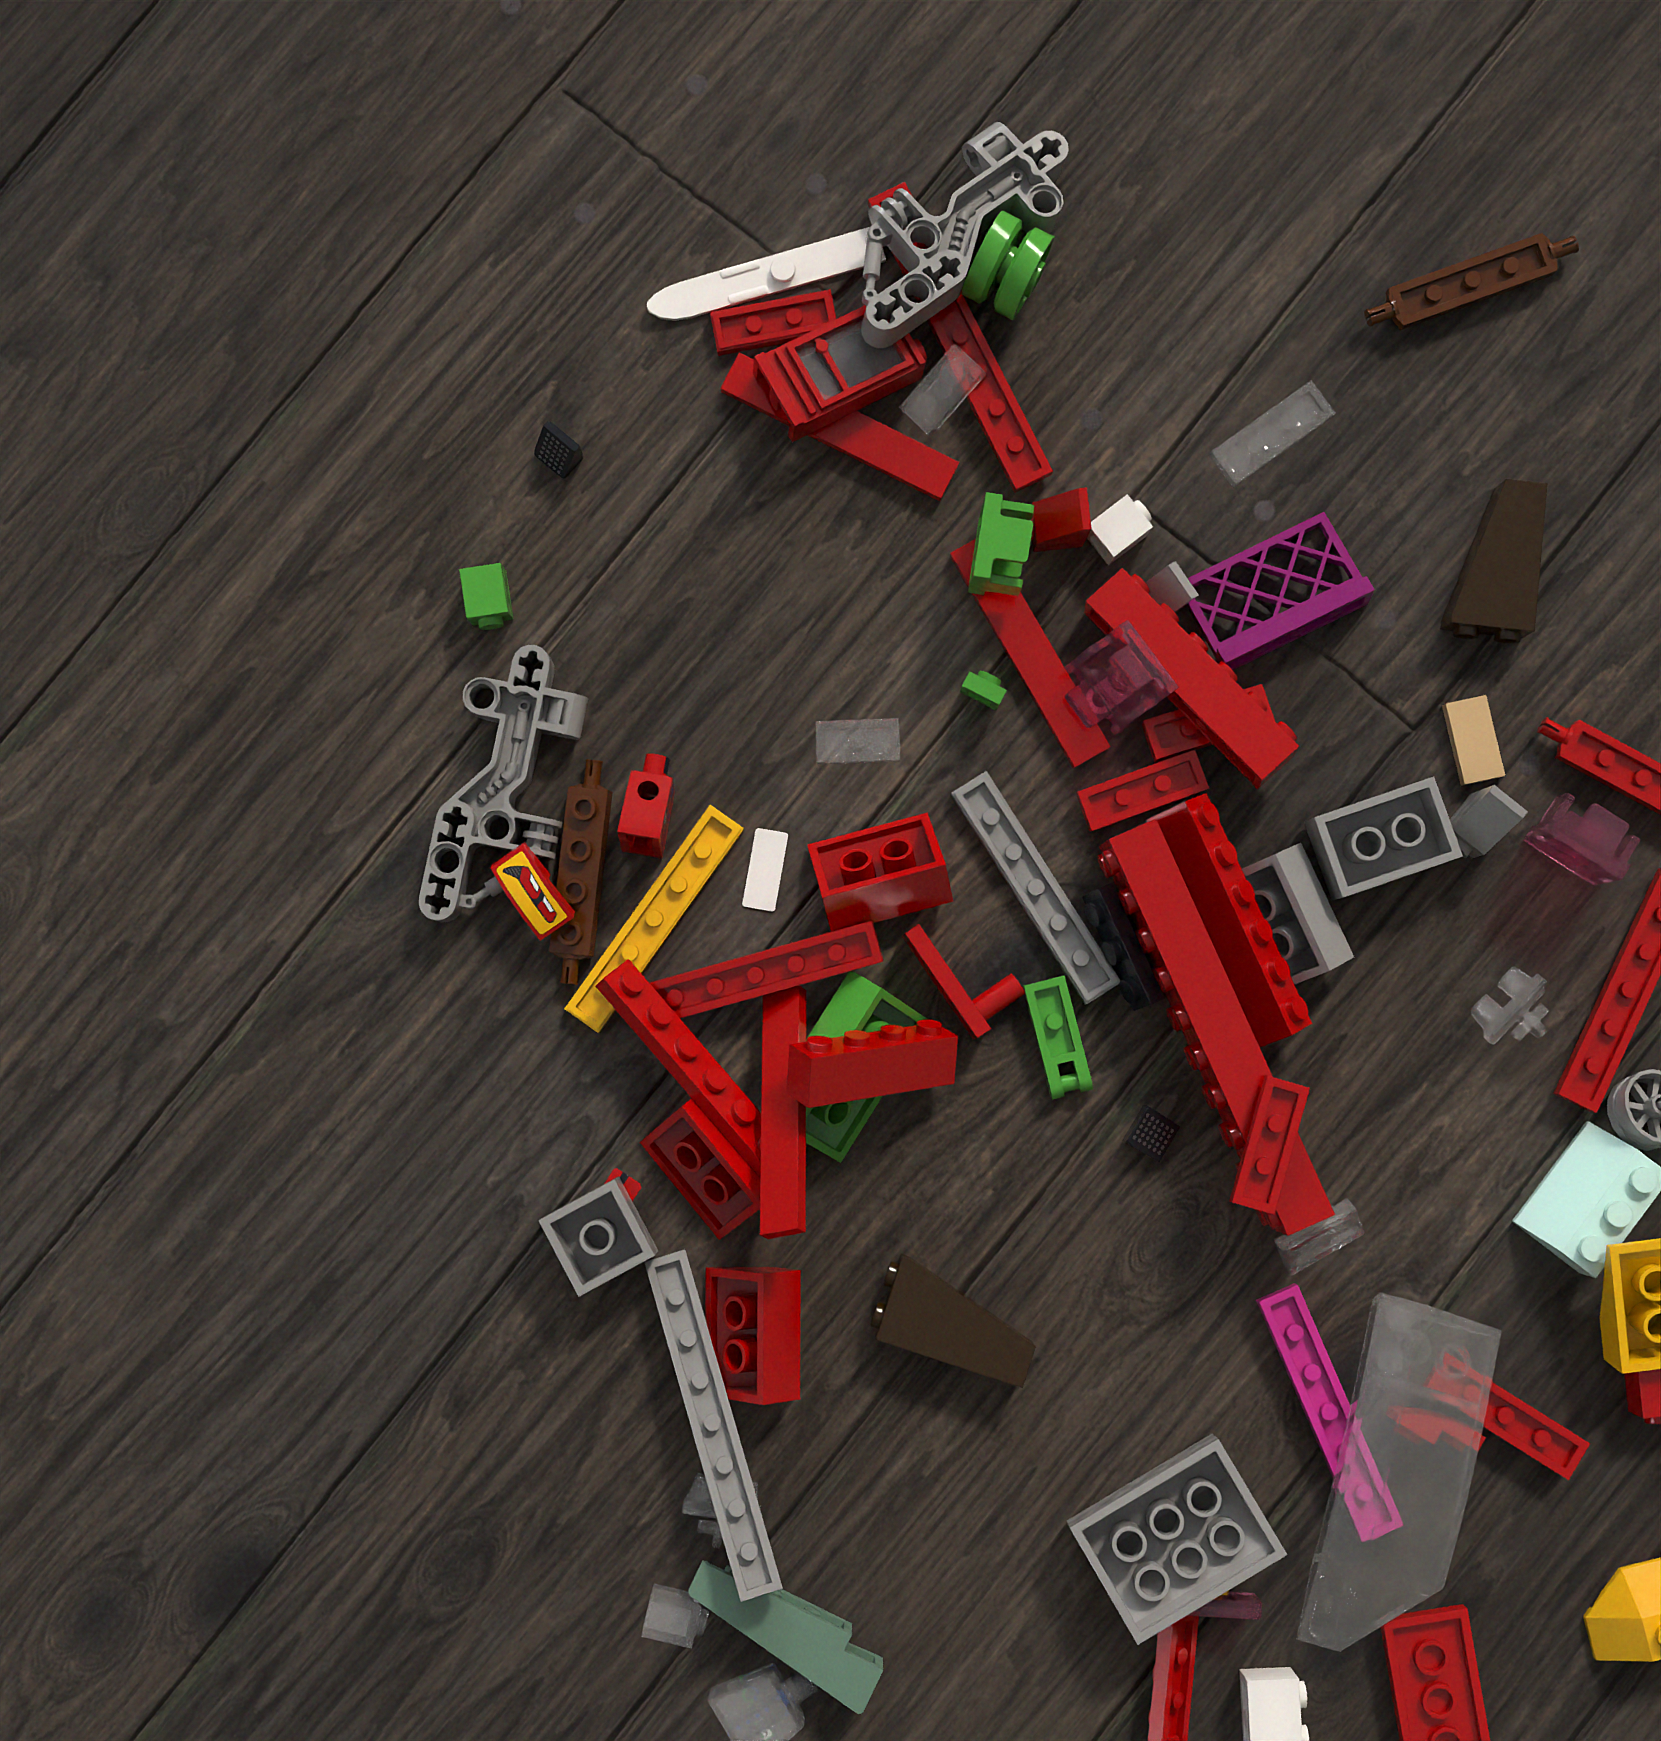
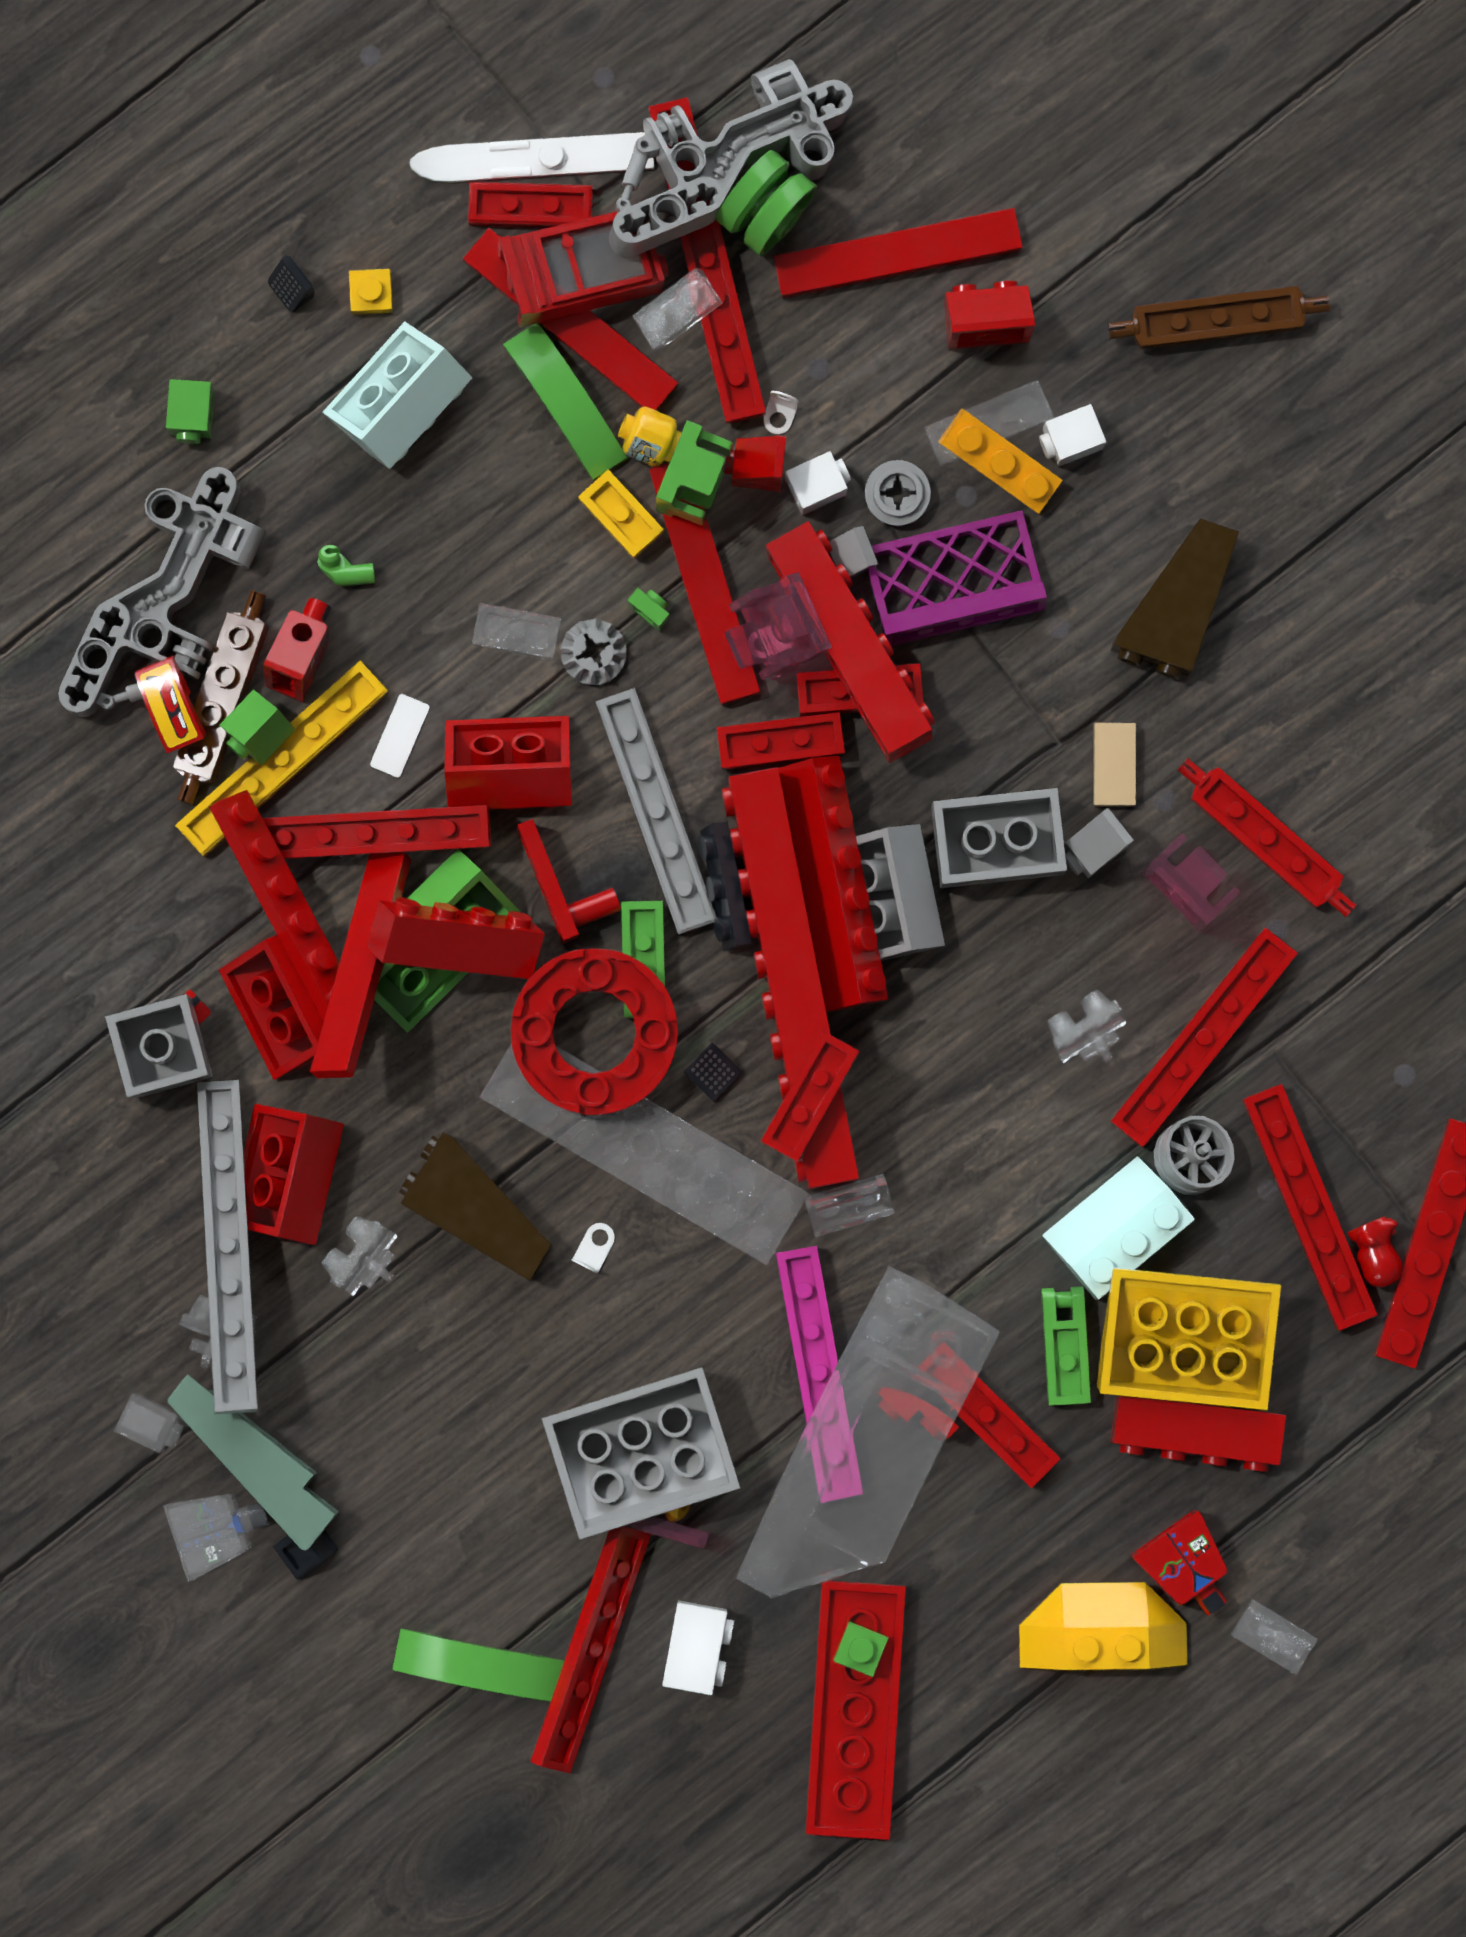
camera: 10 degrees right, 0 degrees up
none -> bright green brick [219,689,296,766]
none -> black slope [273,1530,338,1580]
none -> bright green arm [317,545,375,586]
none -> clear hips [322,1216,398,1296]
none -> light aqua slope [323,322,472,469]
none -> yellow plate [349,269,393,315]
none -> clear plate [479,1043,809,1265]
none -> bright green slope [503,323,627,481]
none -> red plate [511,948,678,1115]
none -> light grey gear [560,618,626,685]
none -> white piece [572,1223,615,1274]
none -> yellow plate [578,469,664,559]
none -> yellow head [618,406,682,467]
none -> white piece [764,391,798,434]
none -> red tile [773,208,1023,299]
none -> bright green plate [833,1621,888,1677]
none -> light grey gear [865,460,931,527]
none -> light orange plate [938,408,1063,514]
none -> red slope [944,281,1035,349]
none -> white brick [1039,404,1106,467]
none -> bright green plate [1041,1286,1091,1405]

